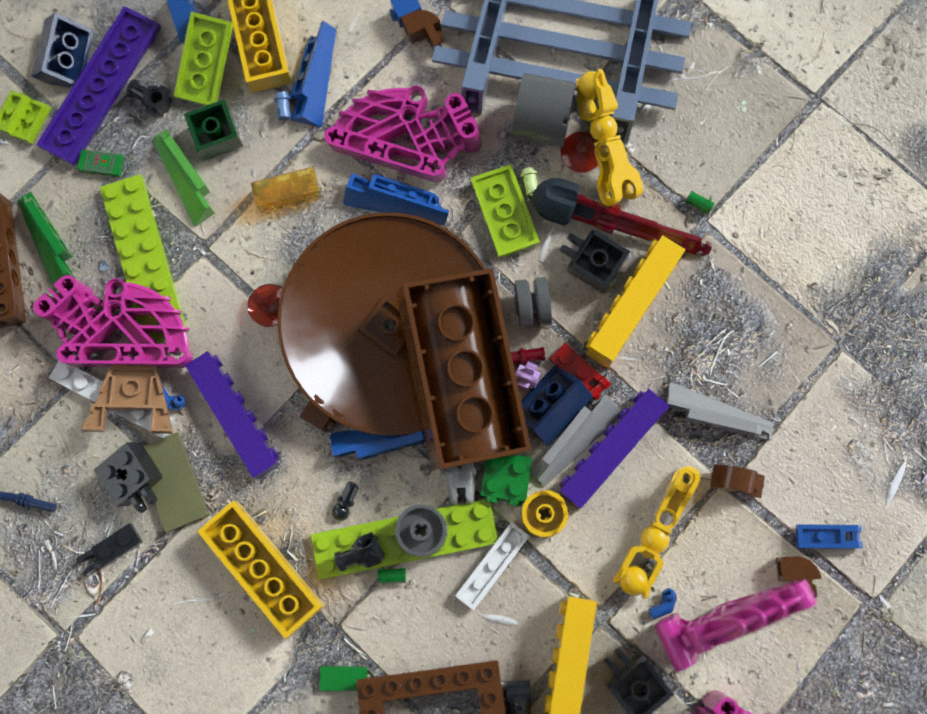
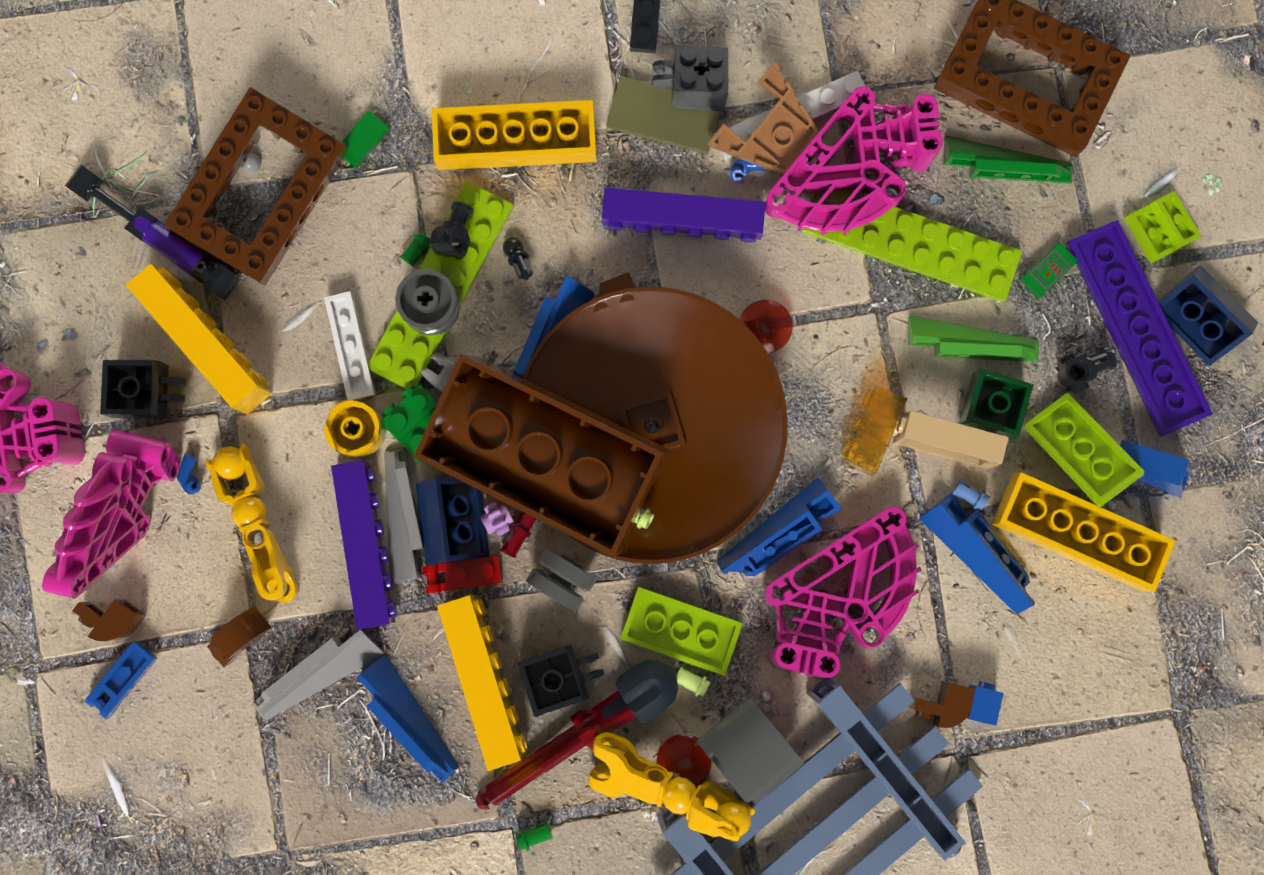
camera: 120 degrees right, 5 degrees up
none -> blue wedge [356,655,459,783]
none -> tan window [891,411,1009,469]

